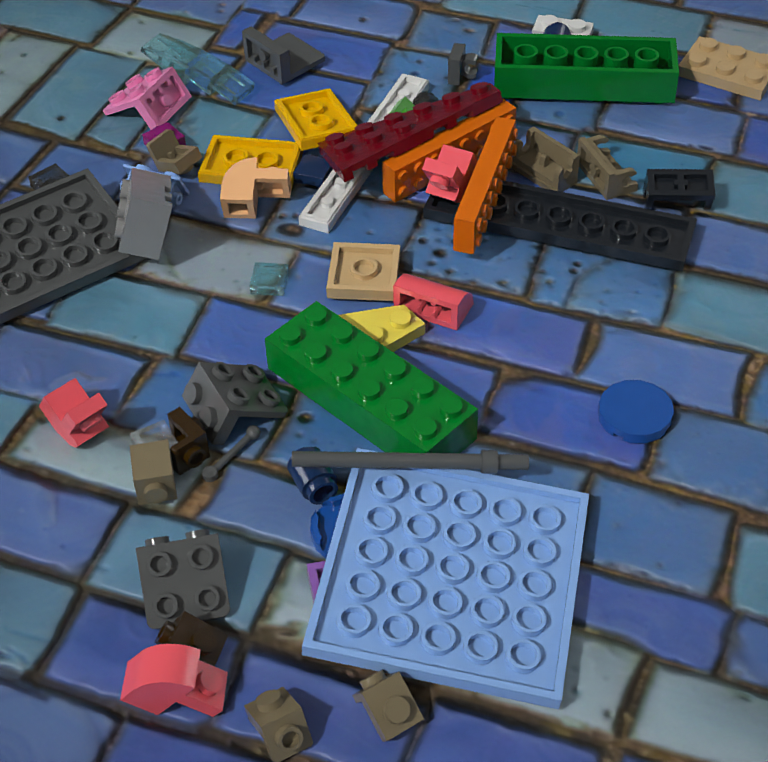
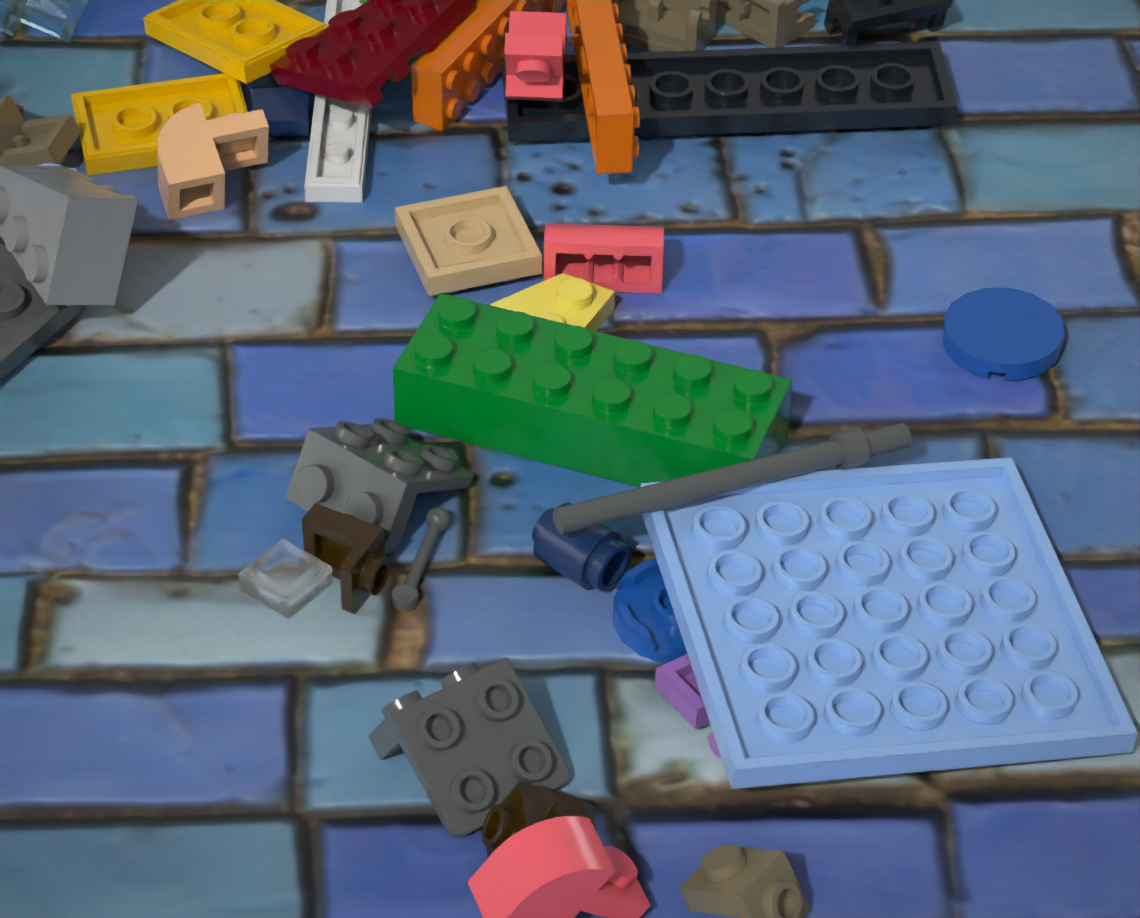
camera: 25 degrees left, 5 degrees down
coral brick [39,378,109,447] -> none
dark tan brick [129,439,177,505] -> none
clear light blue tile [249,262,289,296] -> none
dark tan bracket [352,669,424,742] -> none

